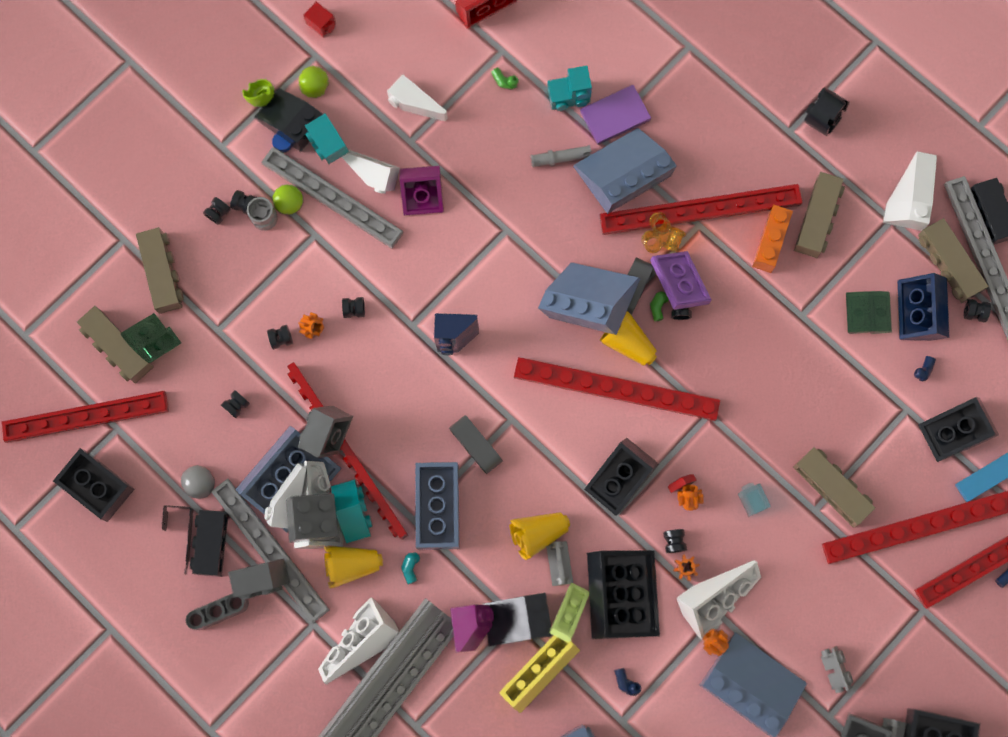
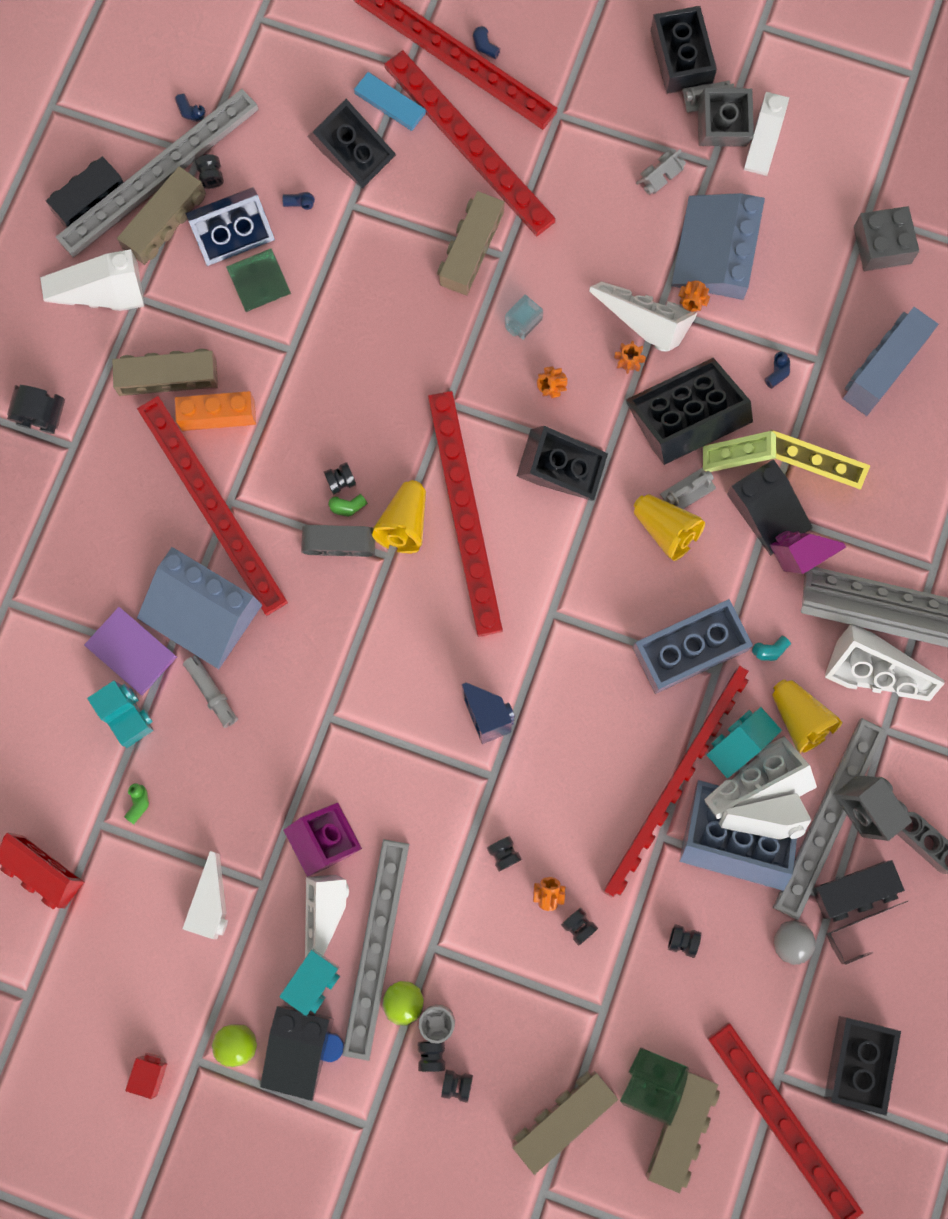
camera: 115 degrees left, 0 degrees up
lime hair [242,79,275,107] -> none
dark grey brick [286,494,338,543] -> none
dark grey brick [298,406,353,458] -> none
dark grey beam [449,415,503,474] -> none
sand blue slope [538,262,640,335] -> none
clear yellow piece [641,212,687,253] -> none
medium lavender tile [650,251,711,310] -> none
black wheel [663,529,687,553] -> none
red tile [668,474,697,493] -> none

